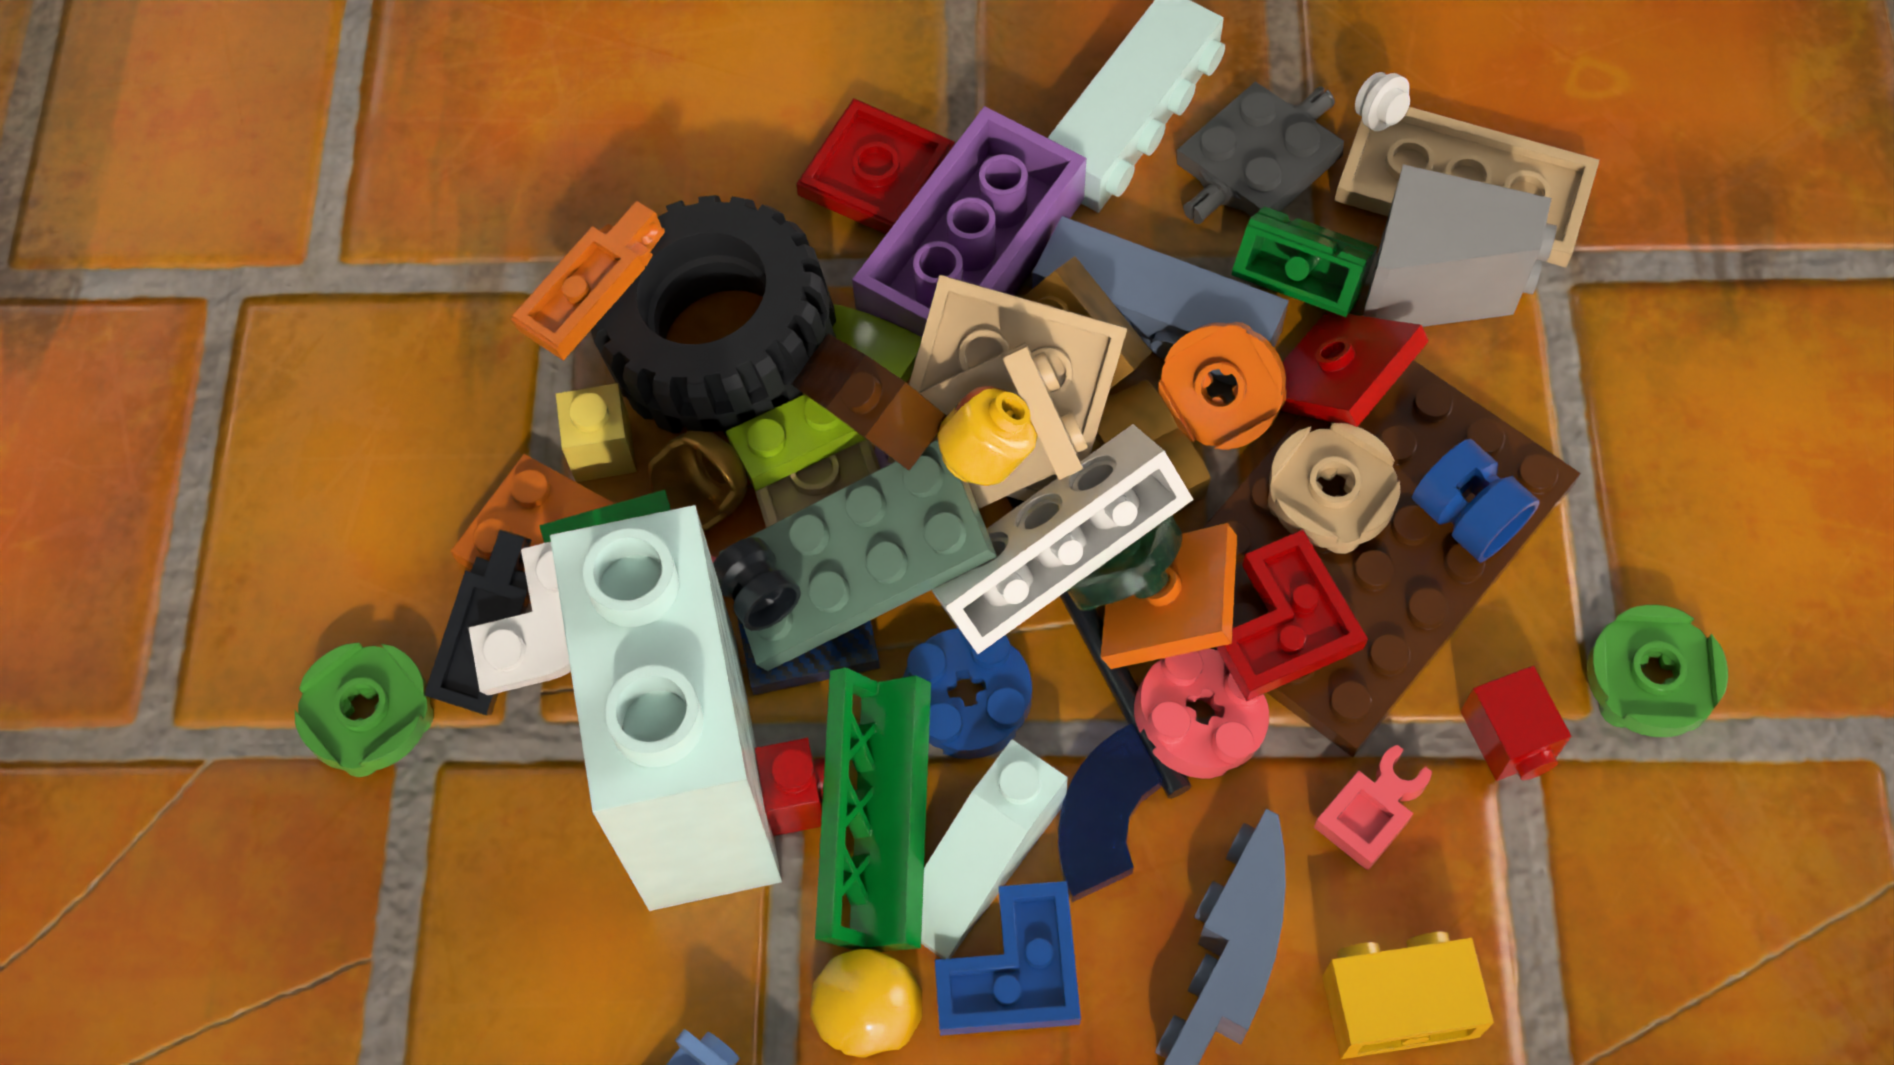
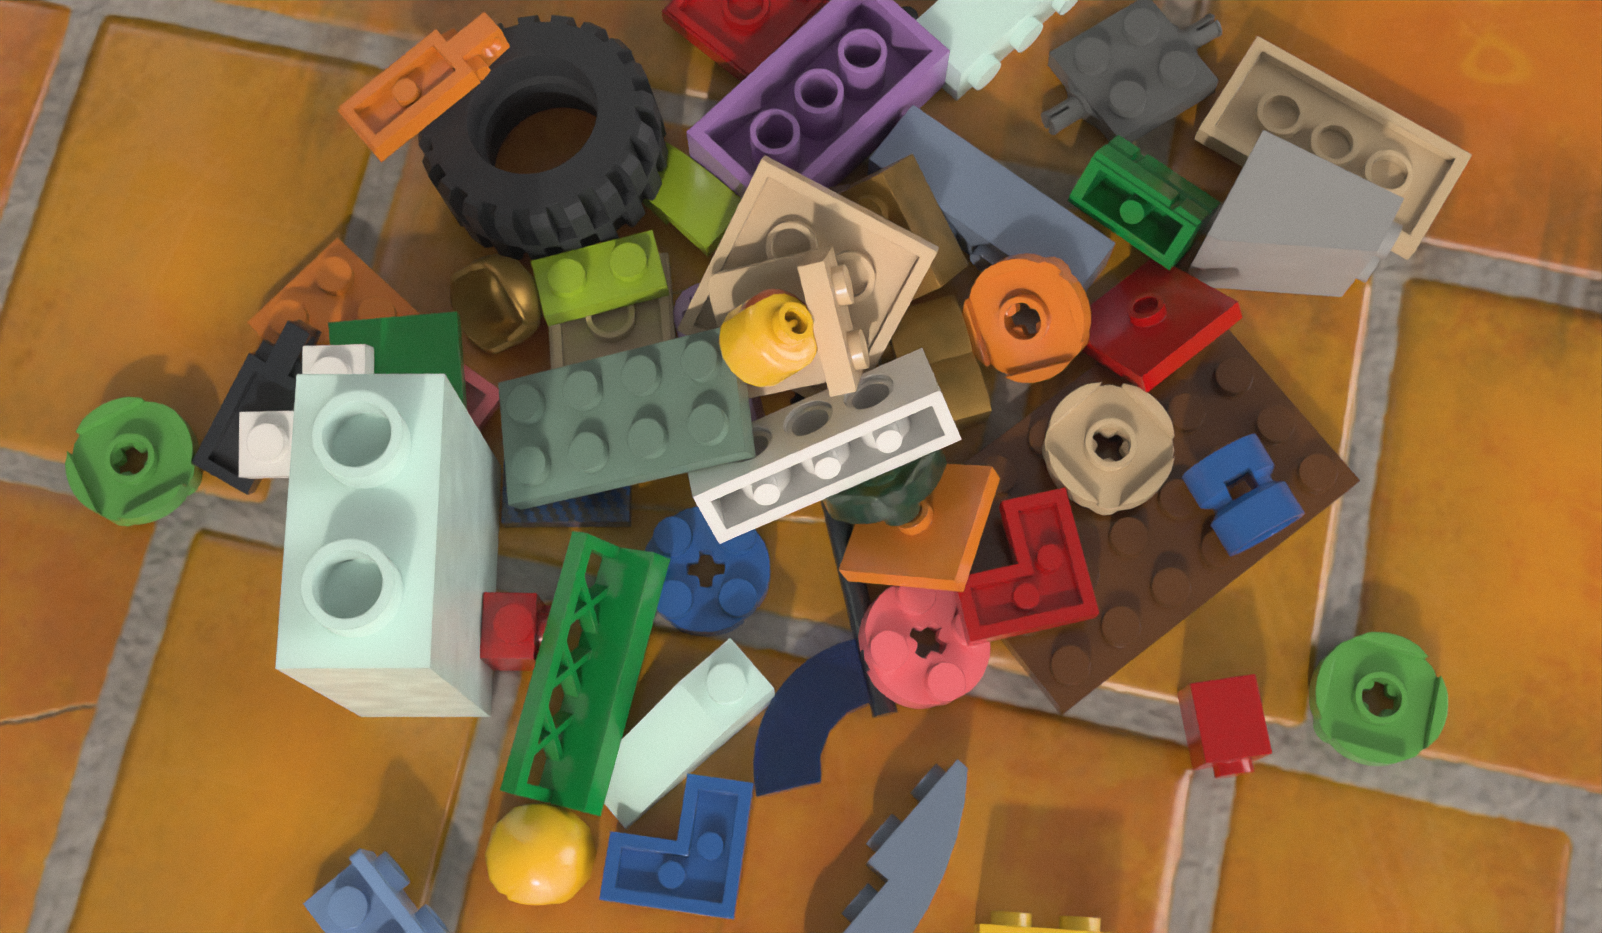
camera: 10 degrees right, 10 degrees up
light yellow brick [556,383,637,482] -> none
black wheel [713,537,801,631] -> none
reddish brown slope [791,334,947,471] -> none
coral plate [1314,745,1432,871] -> none
white plate [1355,72,1410,131] -> none

